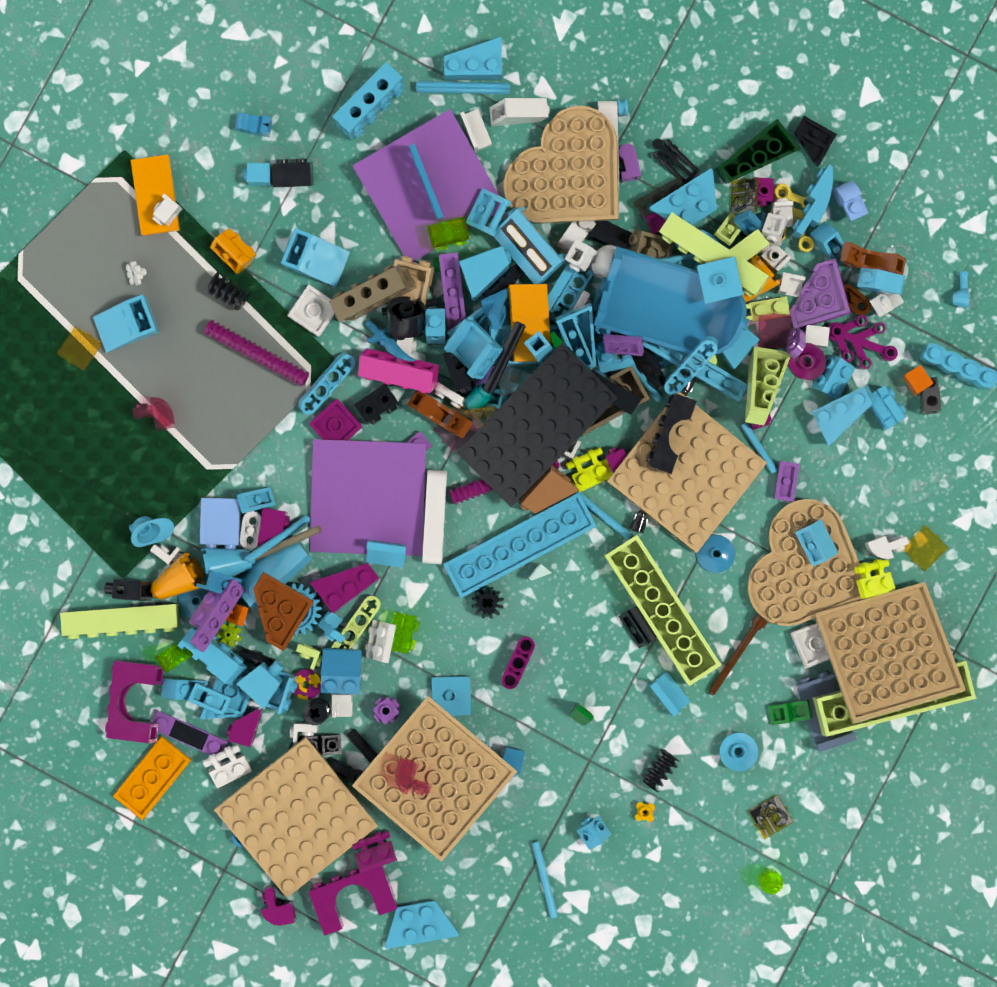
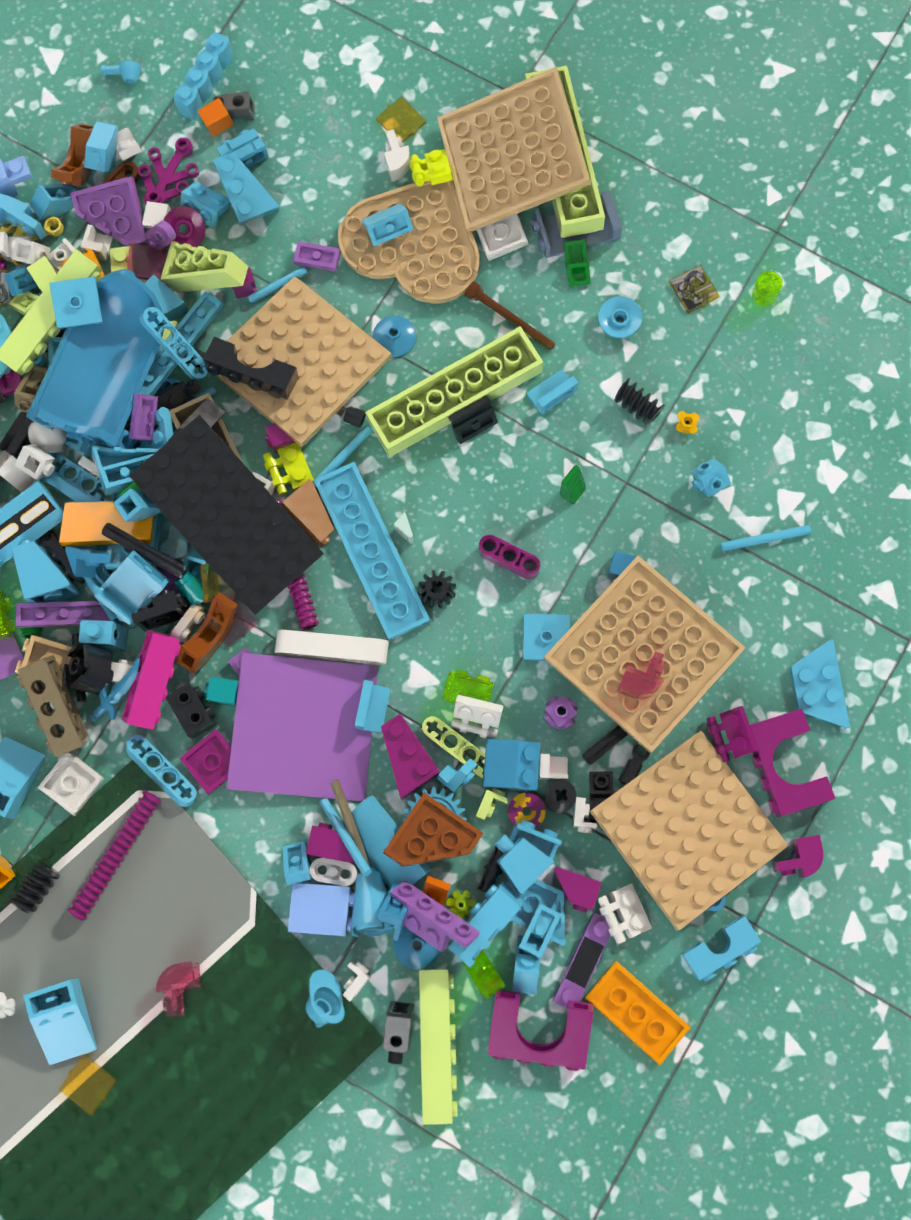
camera: 85 degrees left, 10 degrees down
light orange cone [150,553,206,600] -> none
none -> teal brick [204,677,239,707]
none -> medium azure arch [681,916,761,982]

